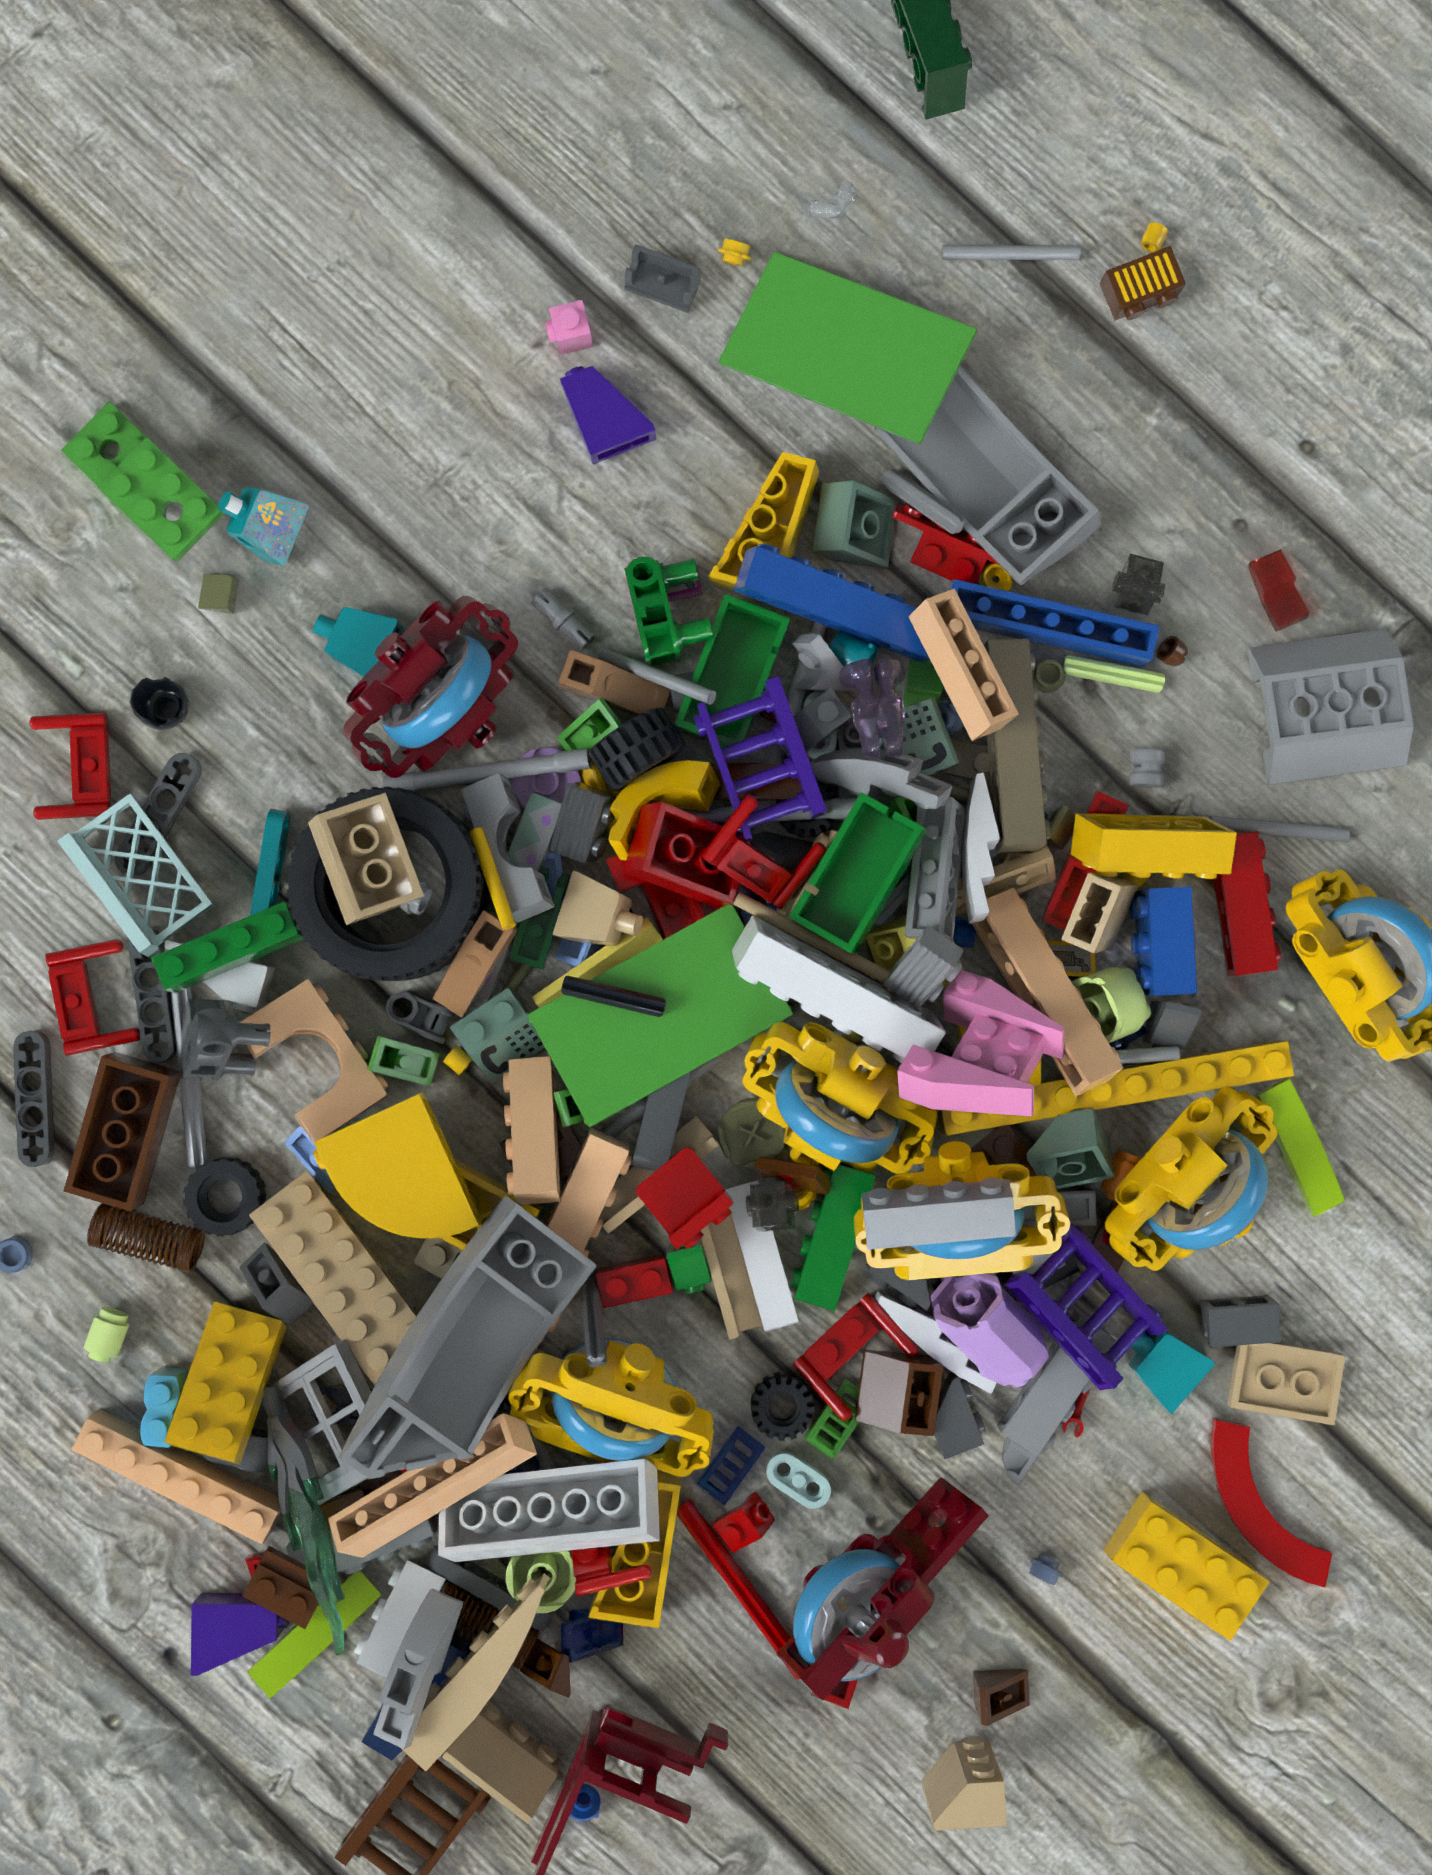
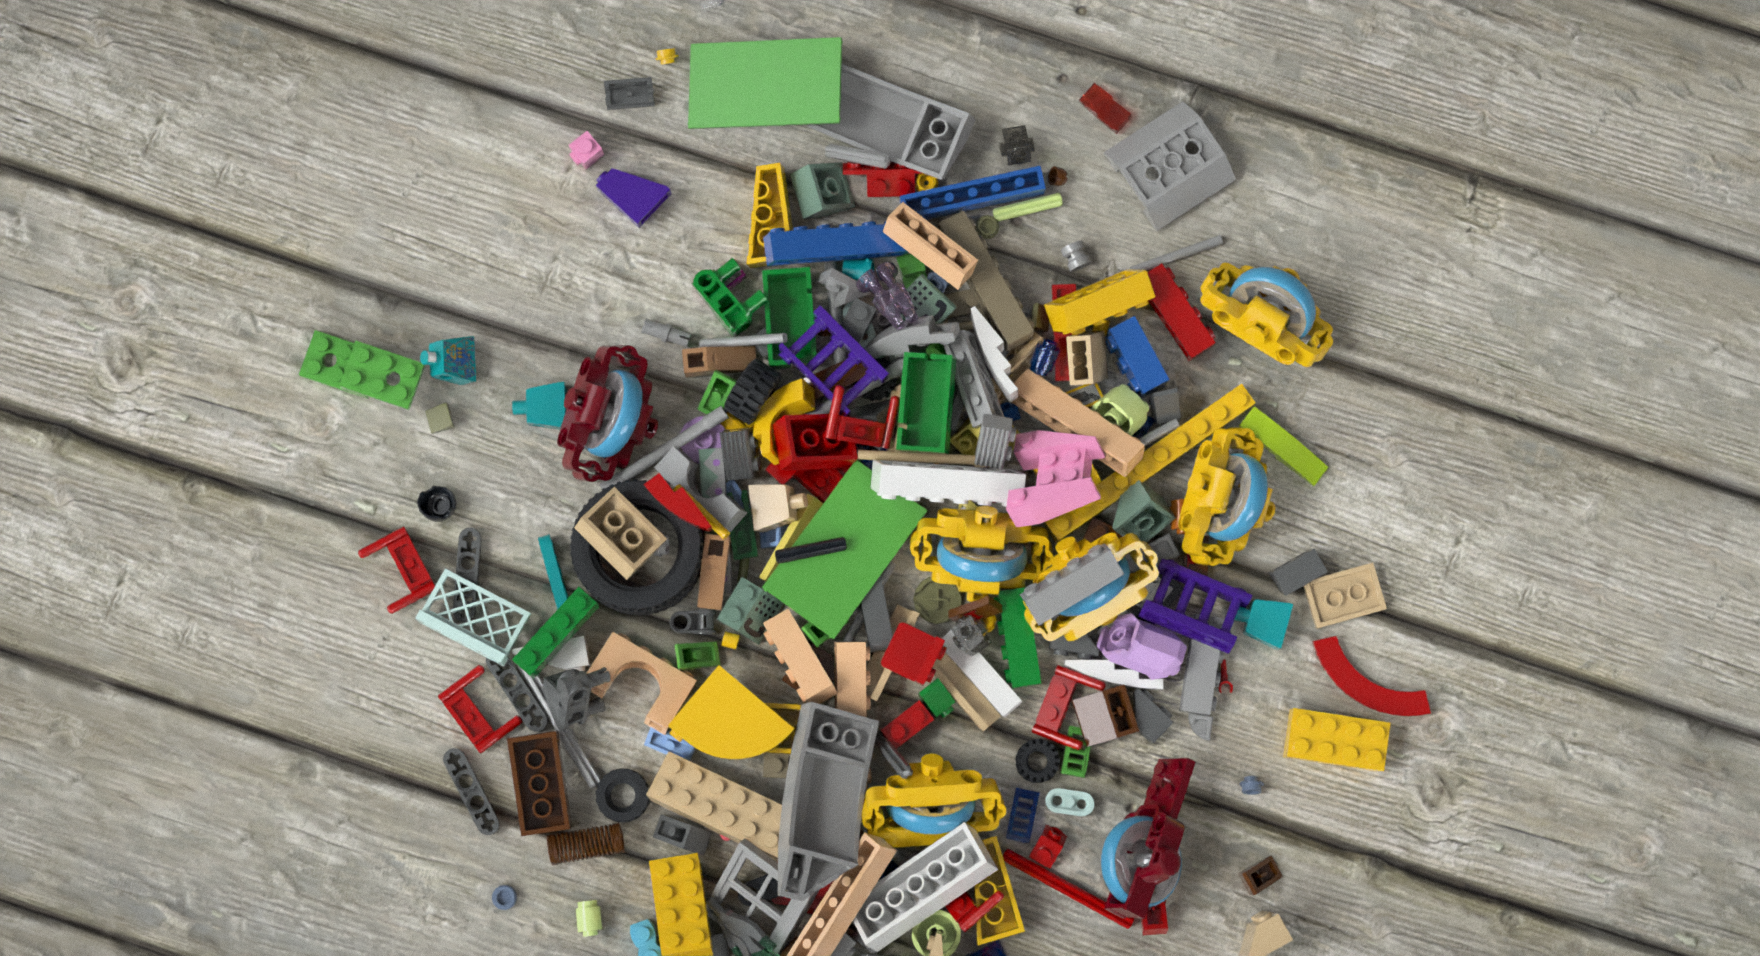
camera: 25 degrees left, 5 degrees down
none -> red slope [644,473,713,531]
none -> clear blue brick [1030,339,1060,376]

